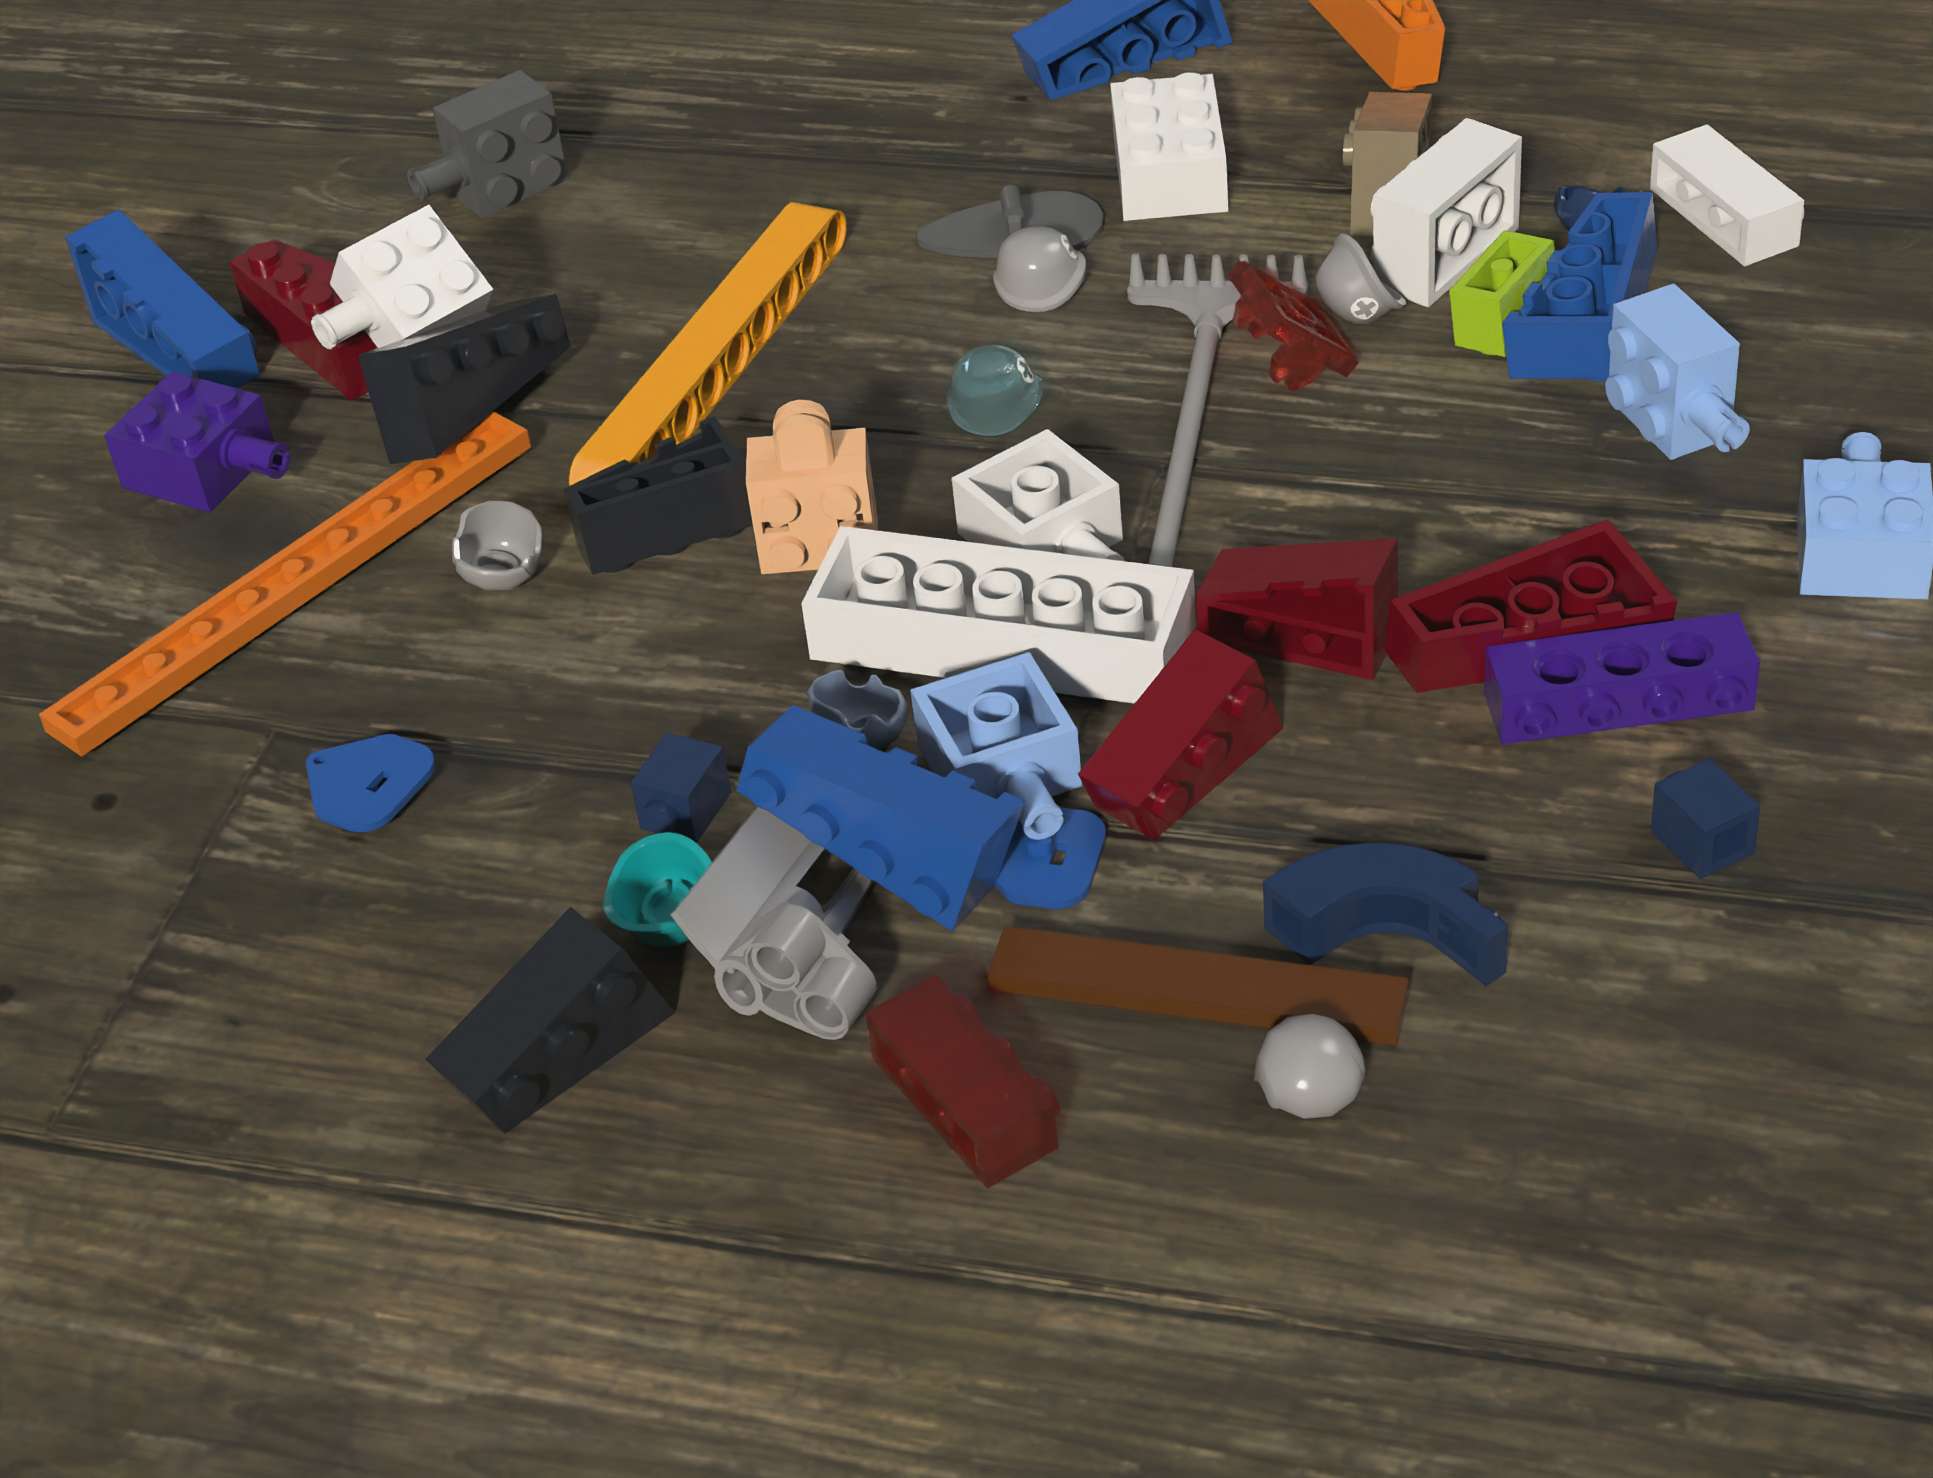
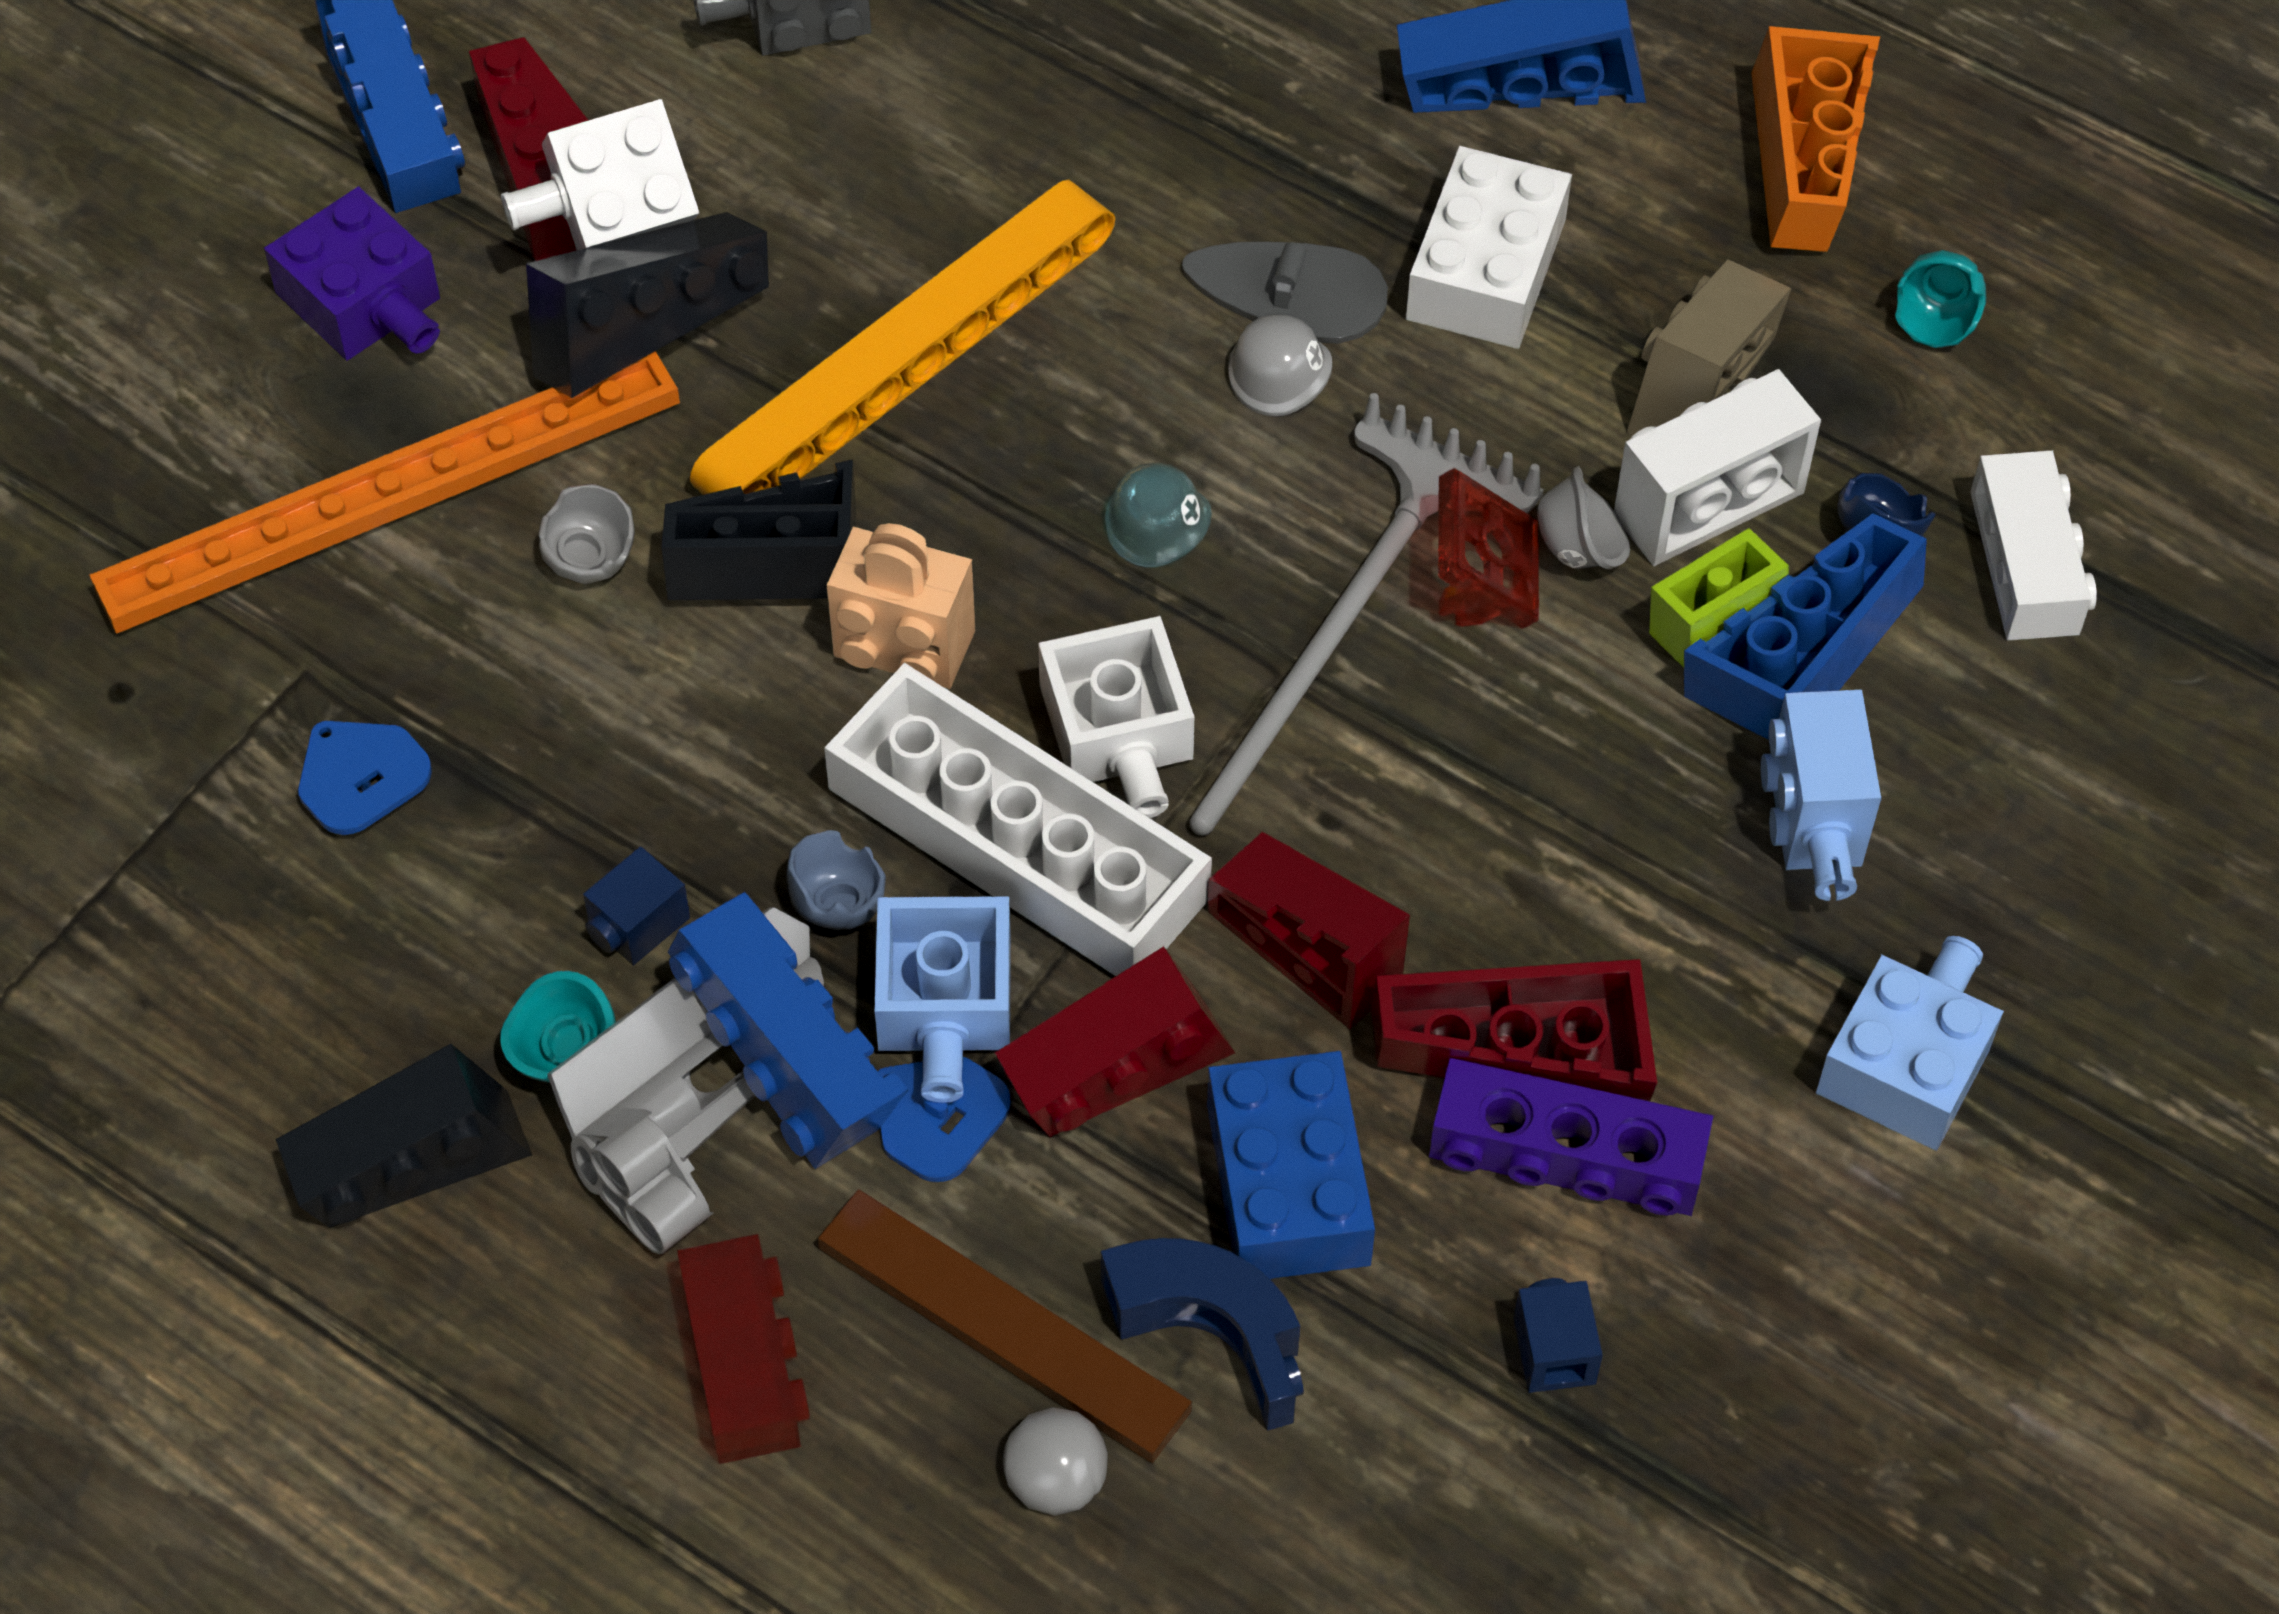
camera: 15 degrees right, 15 degrees up
none -> blue brick [1207,1051,1375,1279]
none -> teal hair [1895,250,1986,349]

